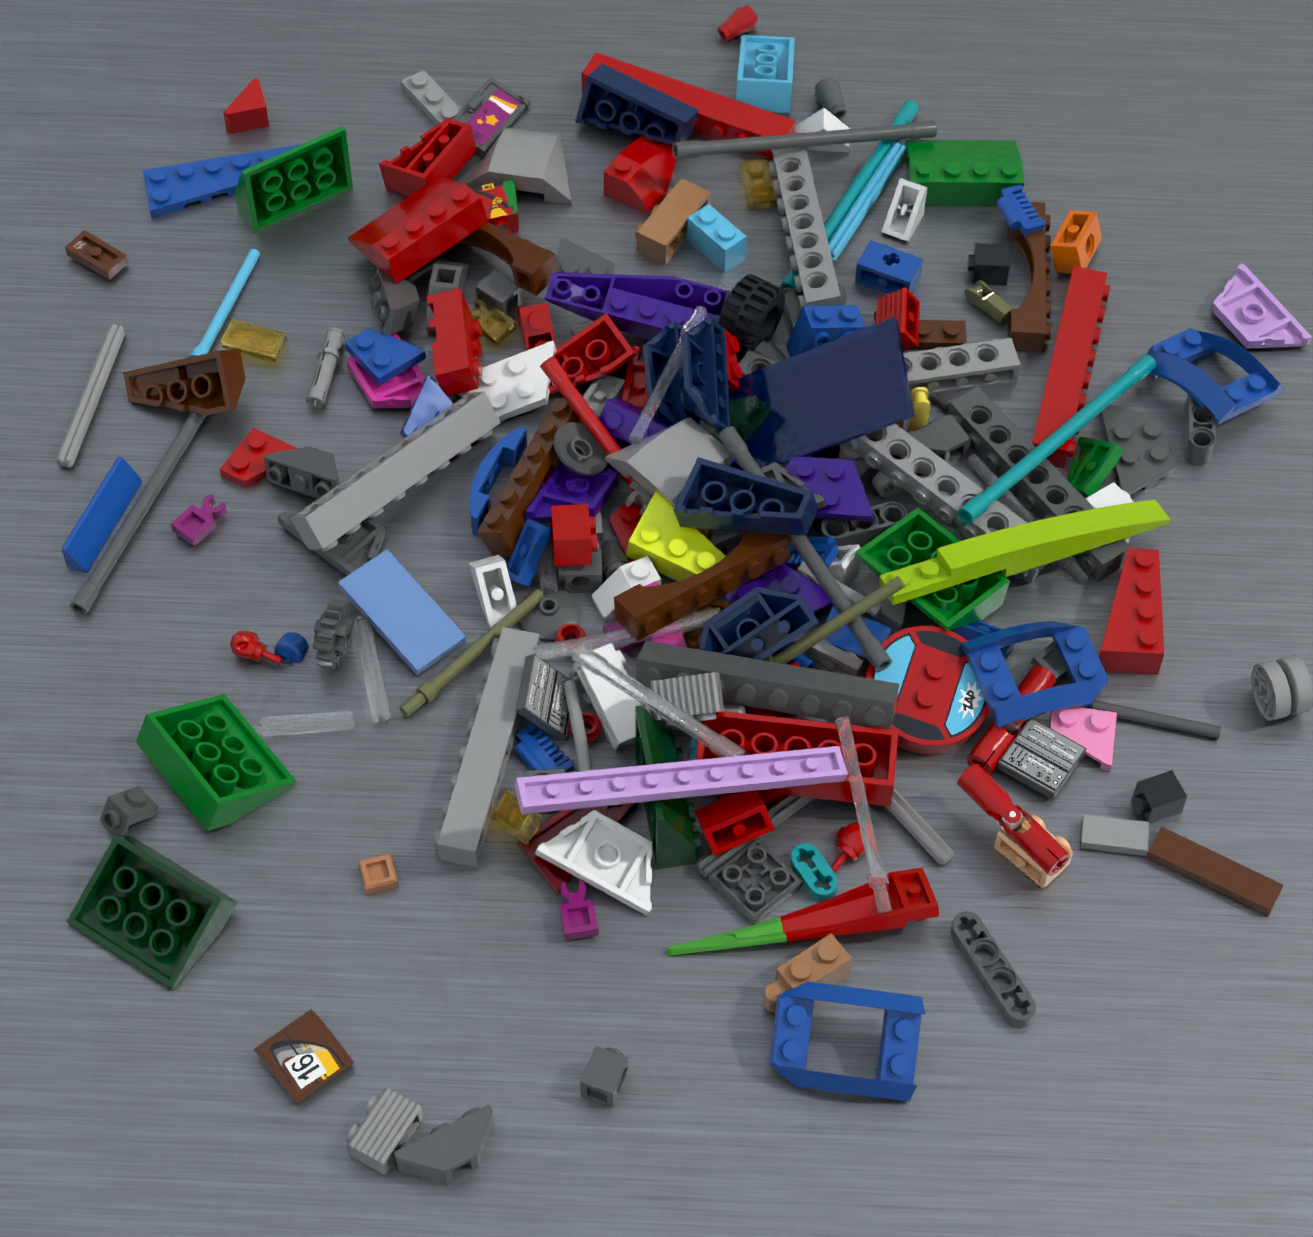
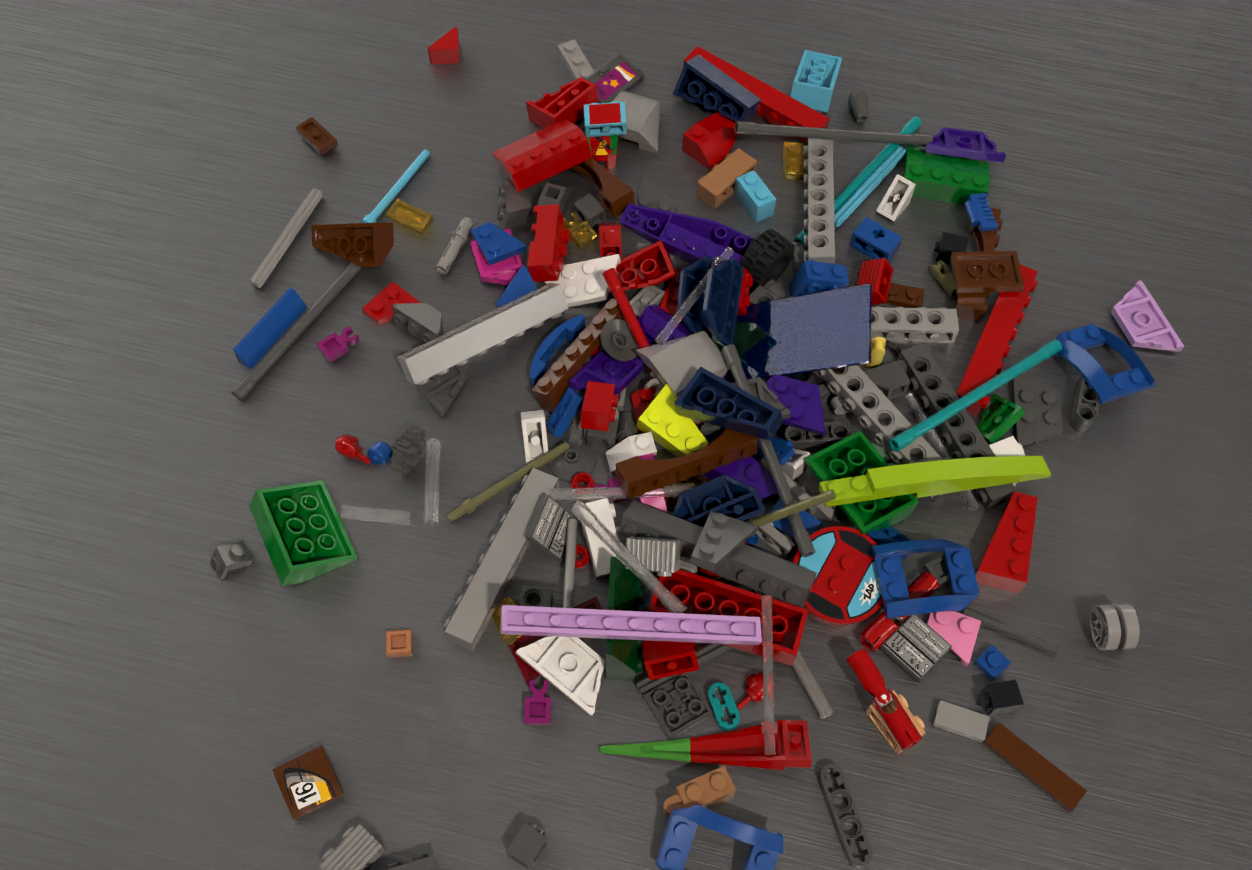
camera: 10 degrees right, 5 degrees up
dark green slope [67,834,238,989] -> none
blue wing [143,144,301,218] -> none
green slope [235,126,353,233] -> none
medium blue tile [338,549,466,675] -> none
blue piece [514,723,575,773] -> none
red cone [718,5,758,42] -> none
white slope [795,108,850,153] -> none
orange brick [1050,210,1102,274] -> none
none -> brick [584,101,627,137]
none -> dark grey wing [690,511,758,571]
none -> dark purple wing [926,127,1006,163]
none -> reddish brown plate [950,251,1024,293]
none -> blue plate [974,645,1011,681]

